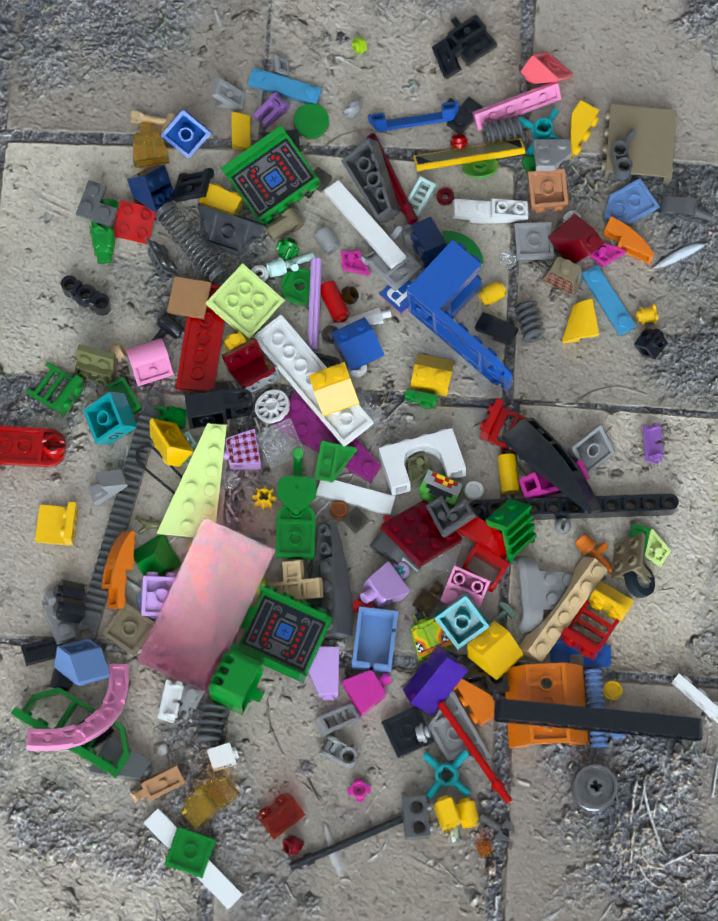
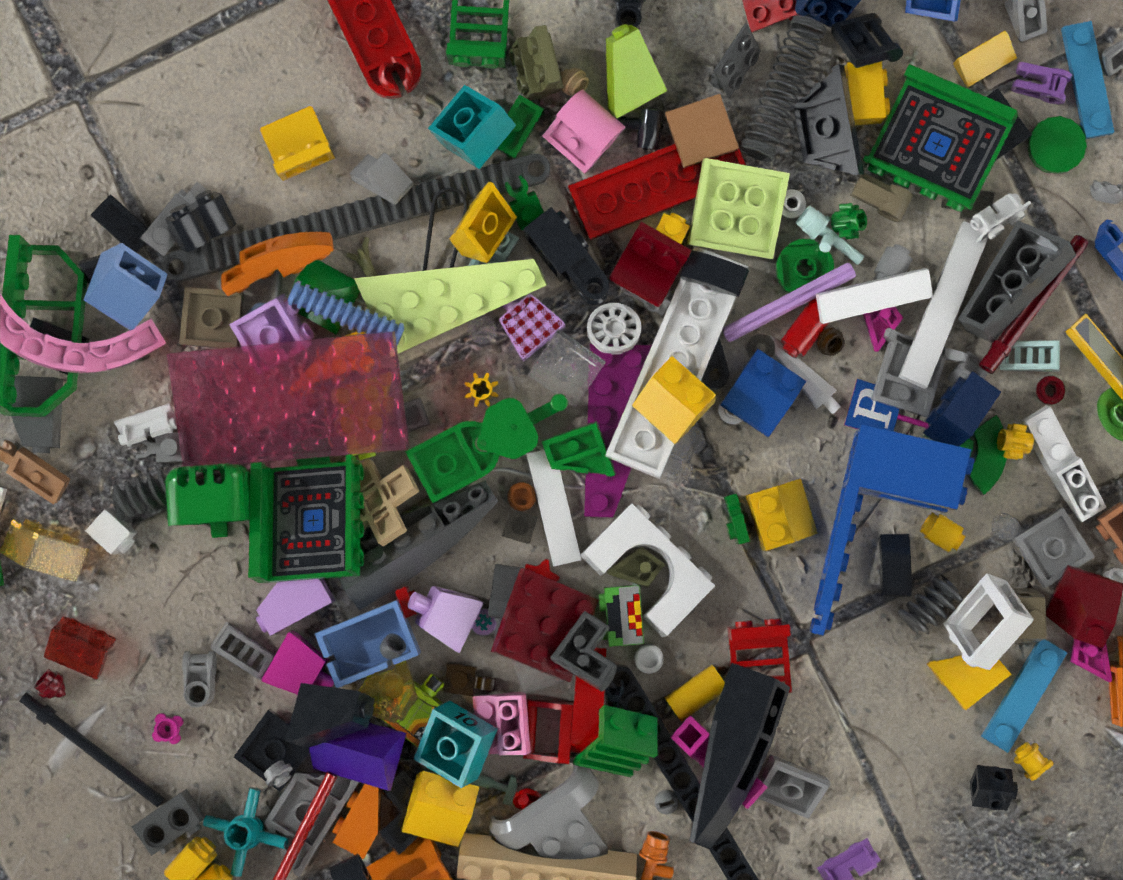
camera: 65 degrees right, 15 degrees up
none -> black slope [285,683,375,748]
none -> medium blue piece [288,281,405,348]
none -> clear yellow plate [358,660,418,723]
none -> dark grey hinge [380,633,406,660]
none -> red plate [513,788,542,810]
none -> lime slope [606,24,667,118]
none -> black slope [680,250,749,297]
none -> white tile [816,268,933,324]
none -> white window [943,573,1034,670]
none -> white hinge [970,193,1031,242]
none -> yellow gear [997,423,1034,460]

